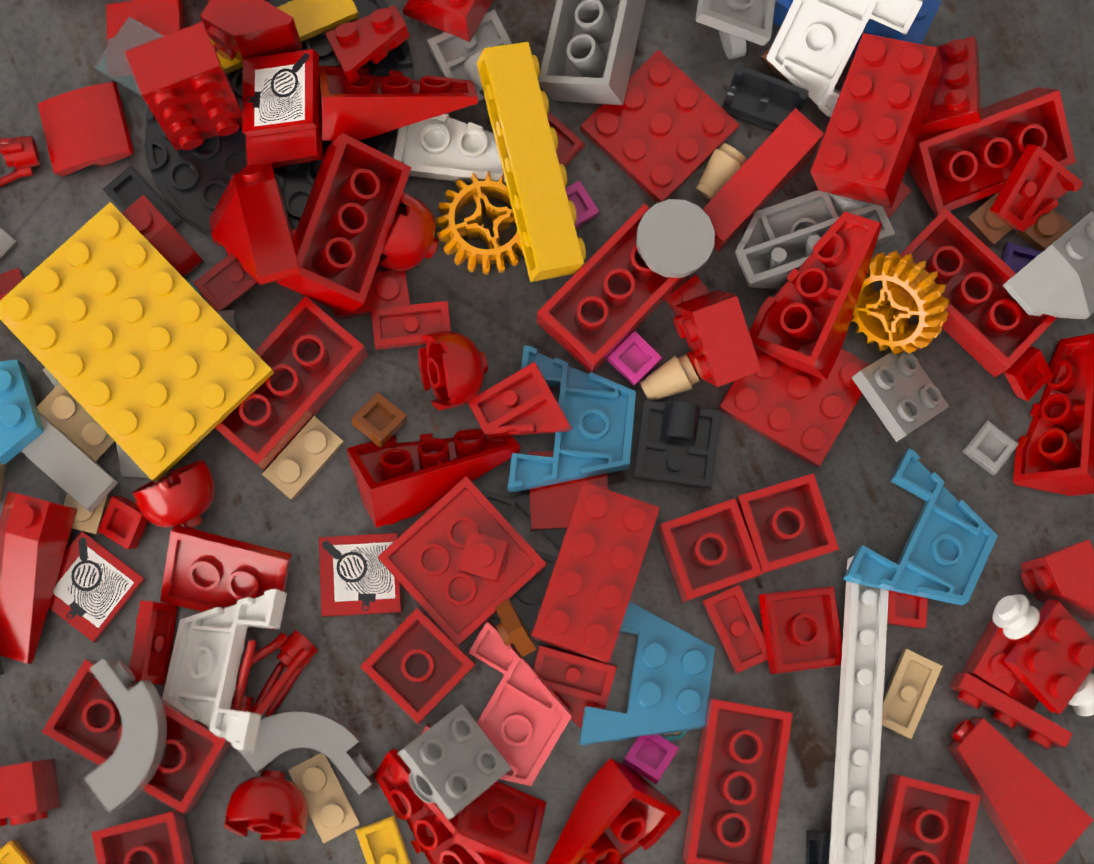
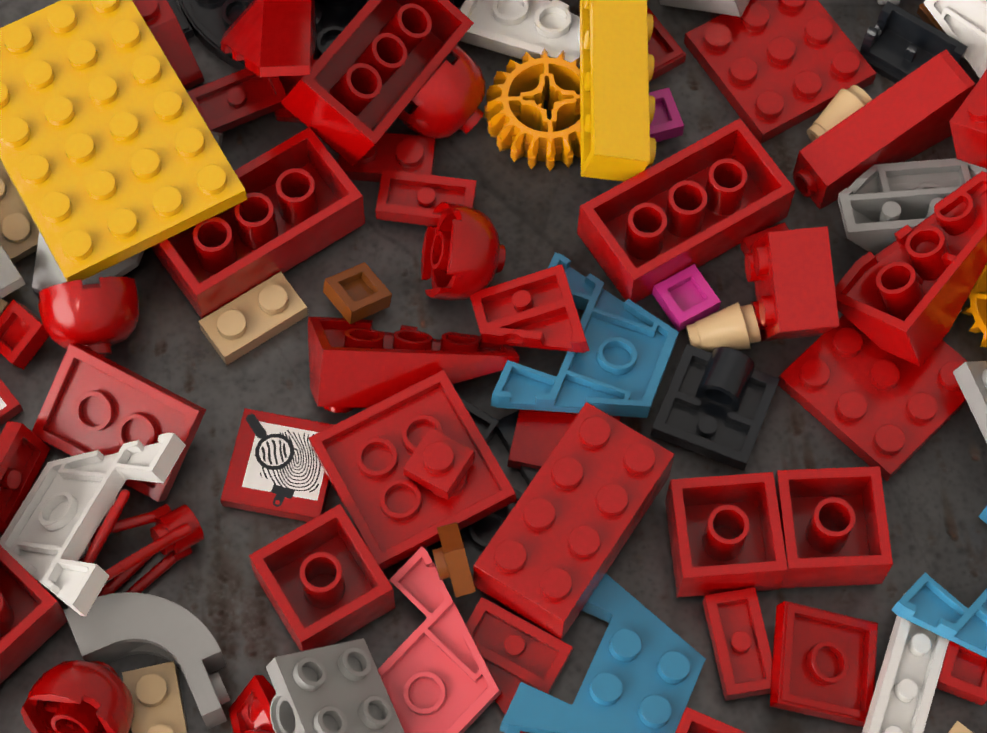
camera: 20 degrees right, 15 degrees down
light grey tile [636,199,715,278] -> none

